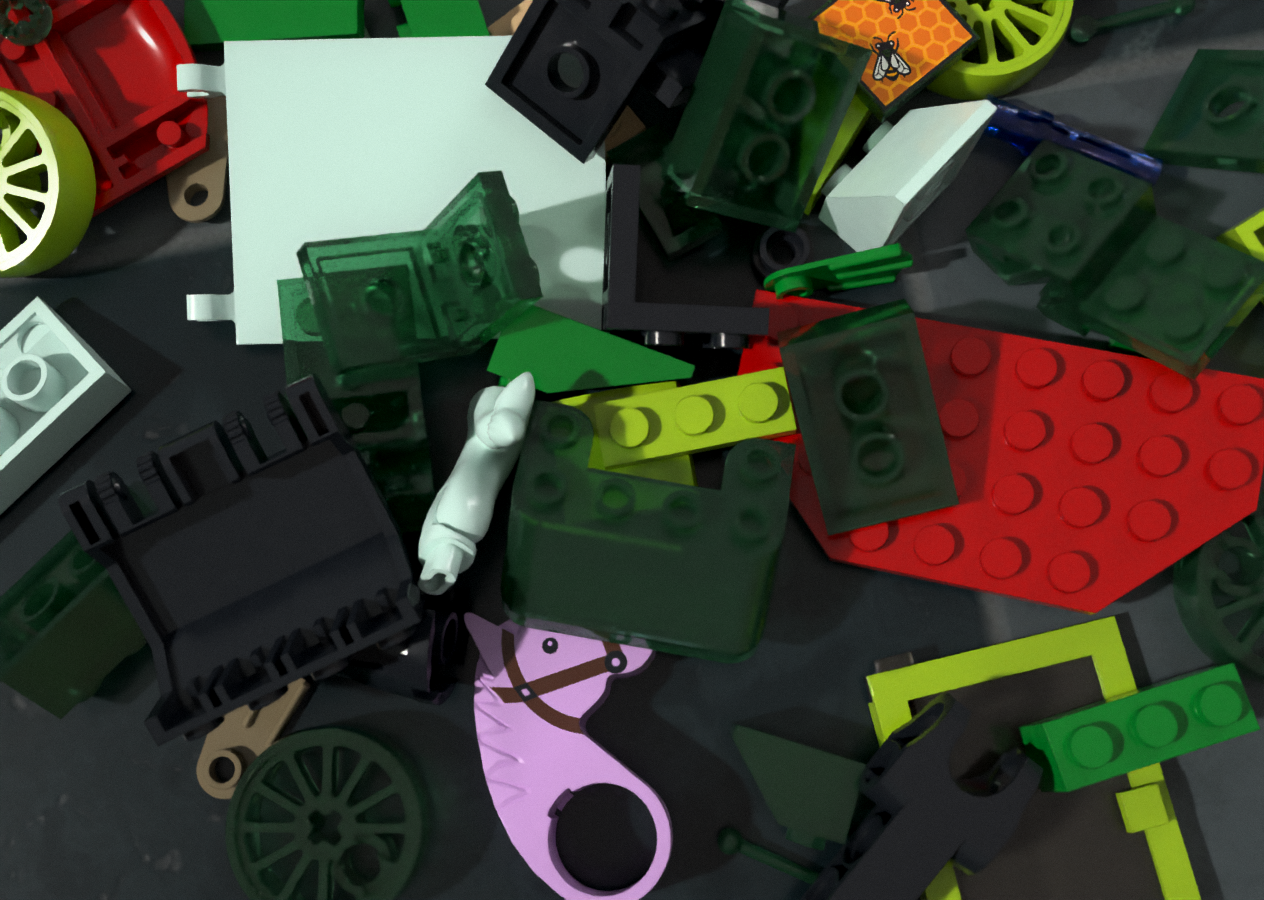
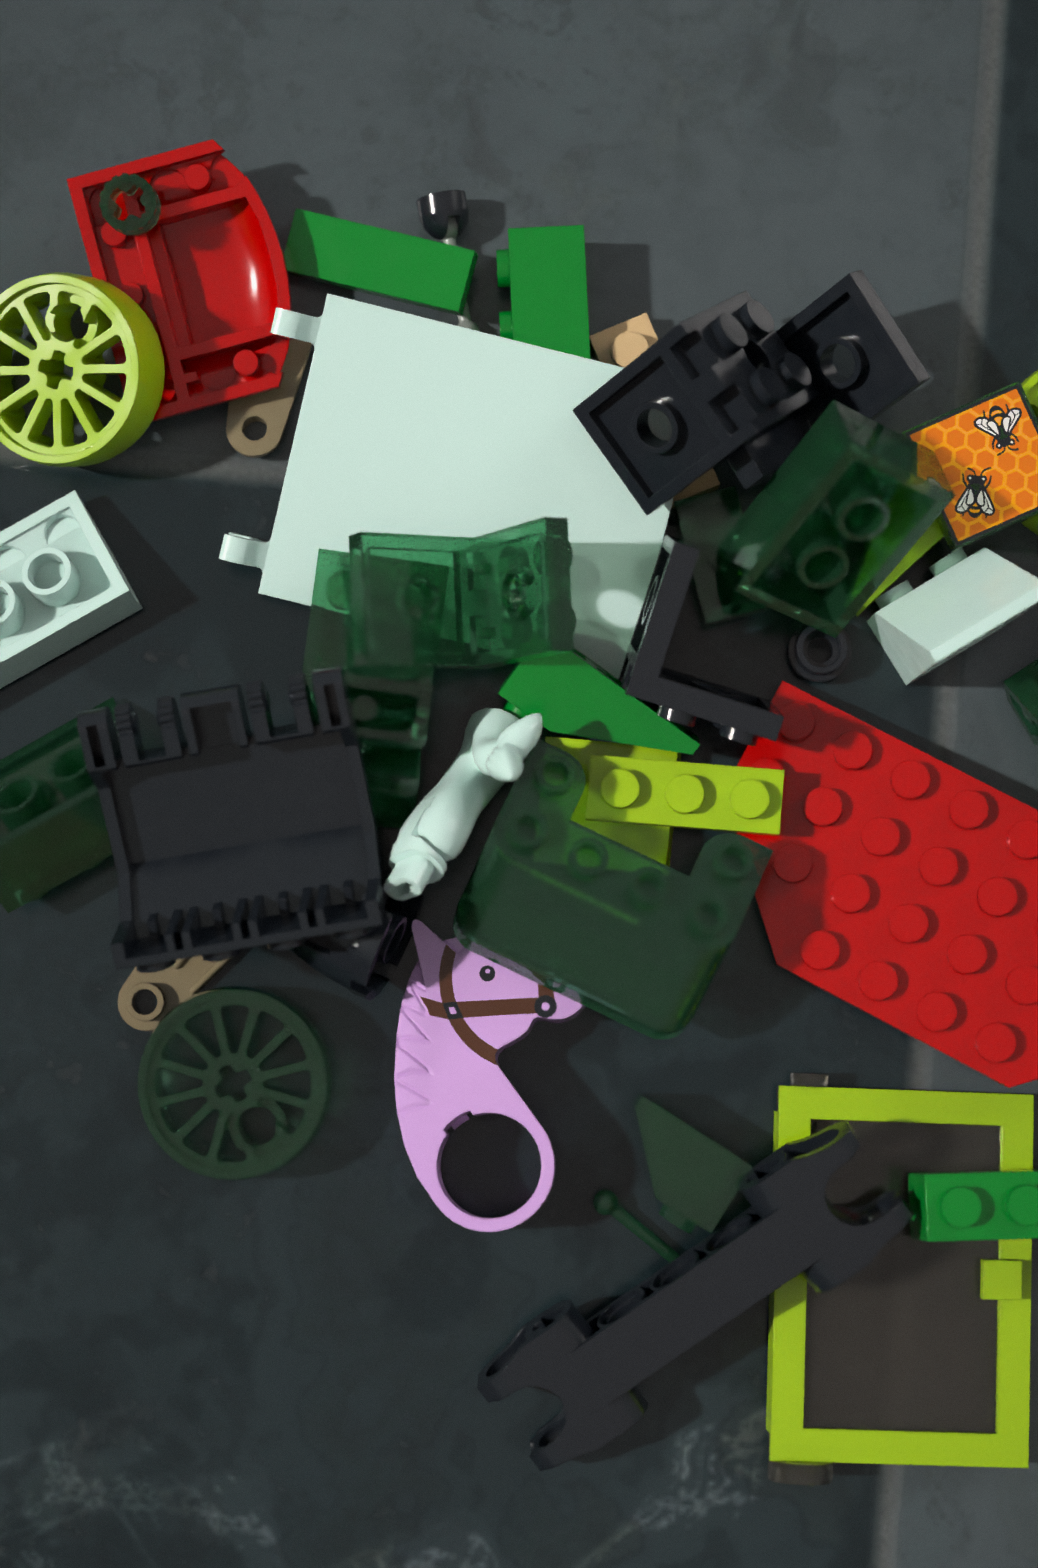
camera: 15 degrees right, 5 degrees up
green piece [763,243,913,300] -> none
clear green slope [777,298,959,536] -> none

